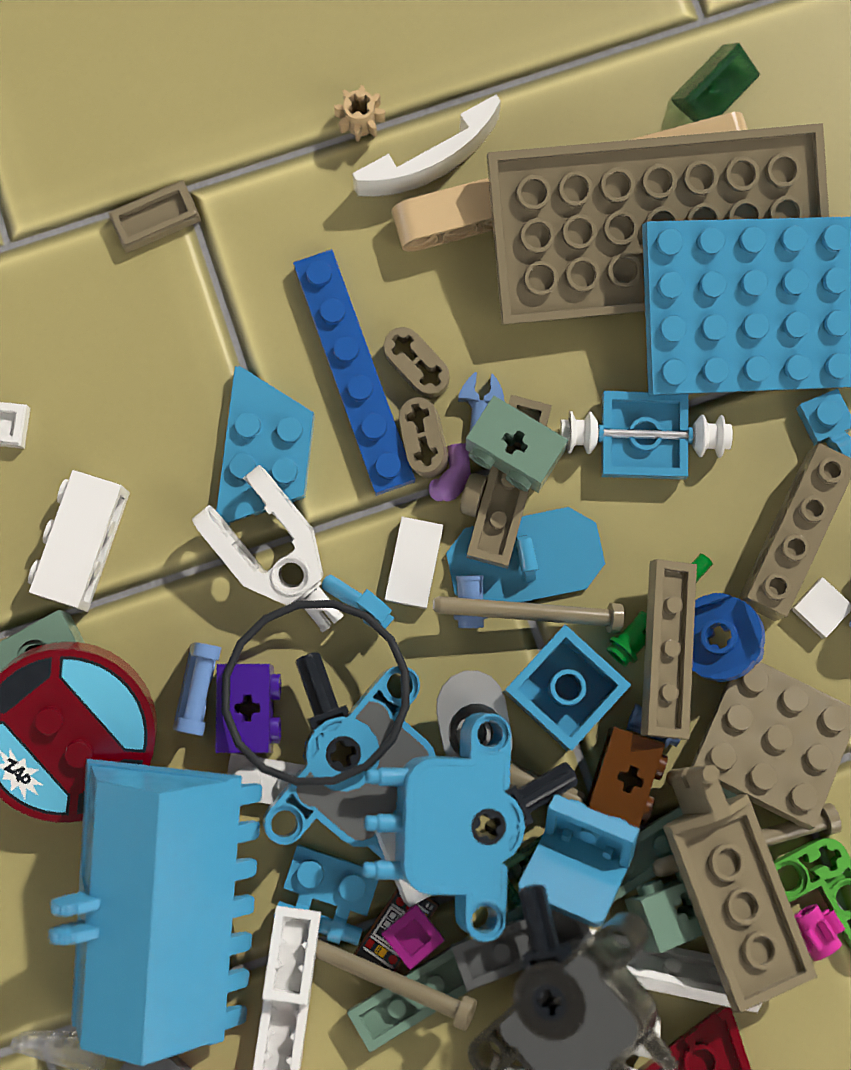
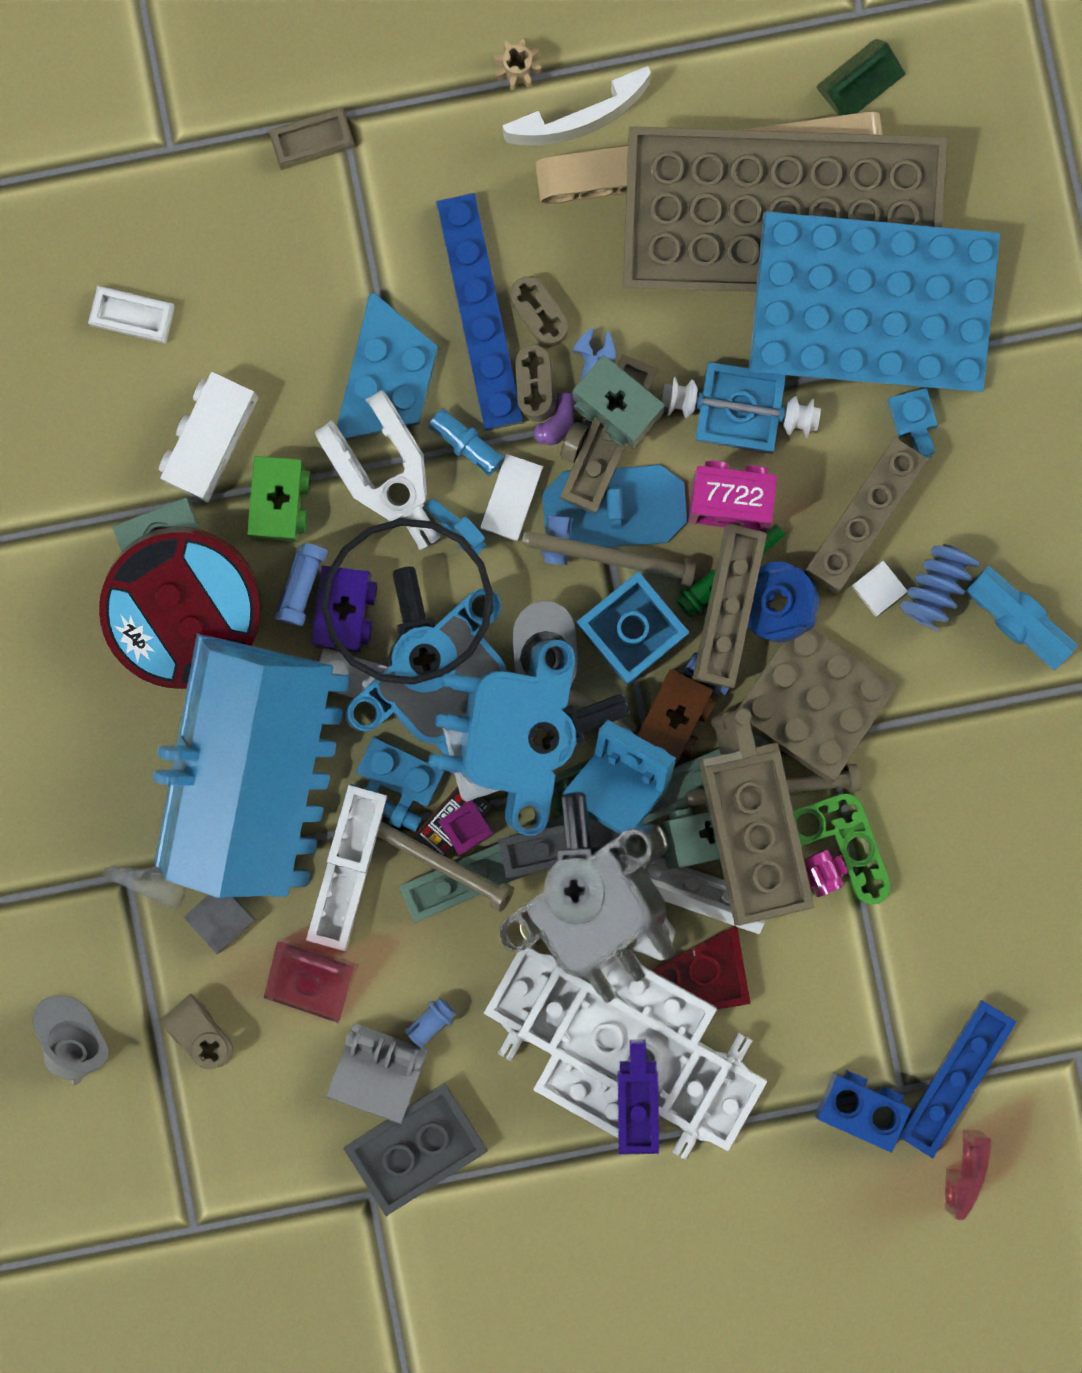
camera: 15 degrees right, 5 degrees up
none -> bright green brick [247,456,311,543]
none -> dark azure pin [428,408,505,477]
none -> dark pink brick [688,461,777,532]

